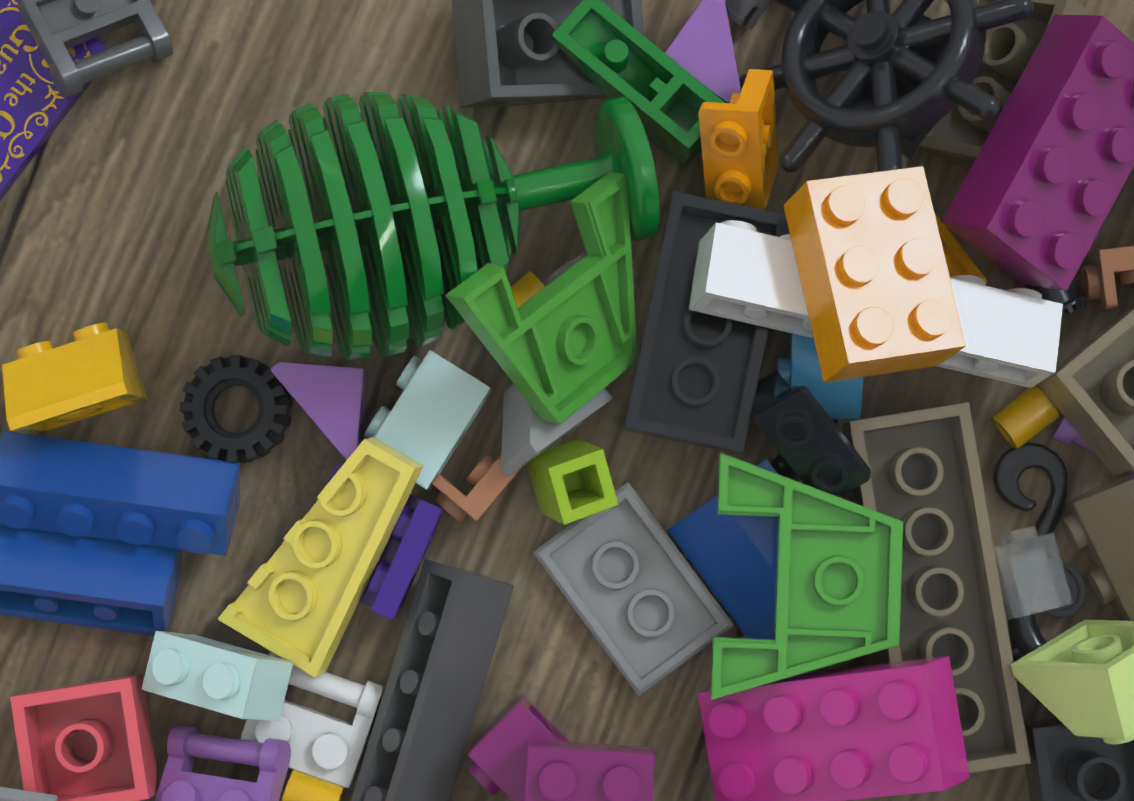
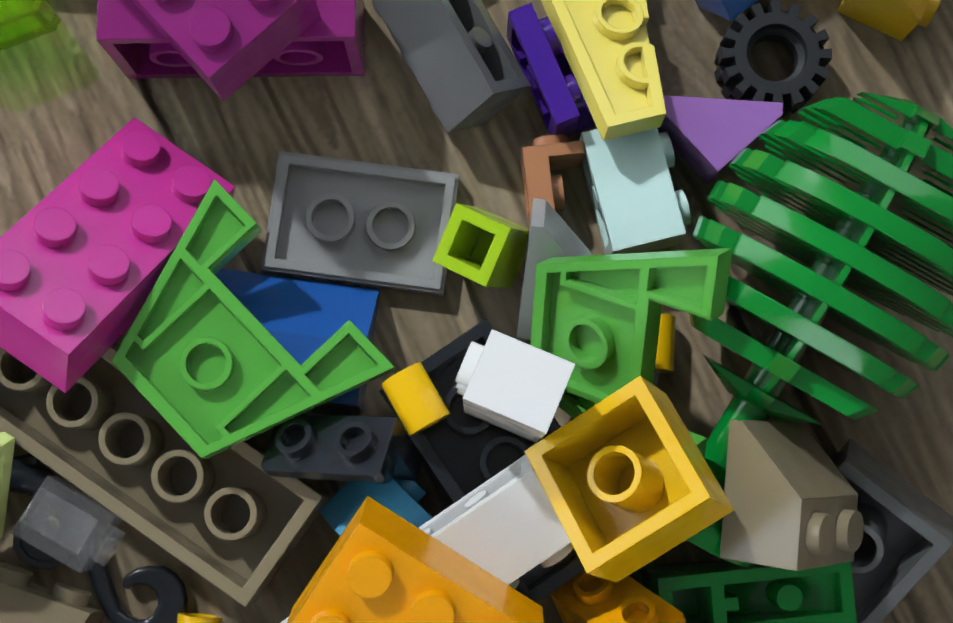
camera: 130 degrees right, 5 degrees down
none -> yellow hinge [381,362,450,437]
none -> white brick [455,329,575,443]
none -> yellow brick [524,376,734,582]
none -> dark tan slope [720,420,864,571]

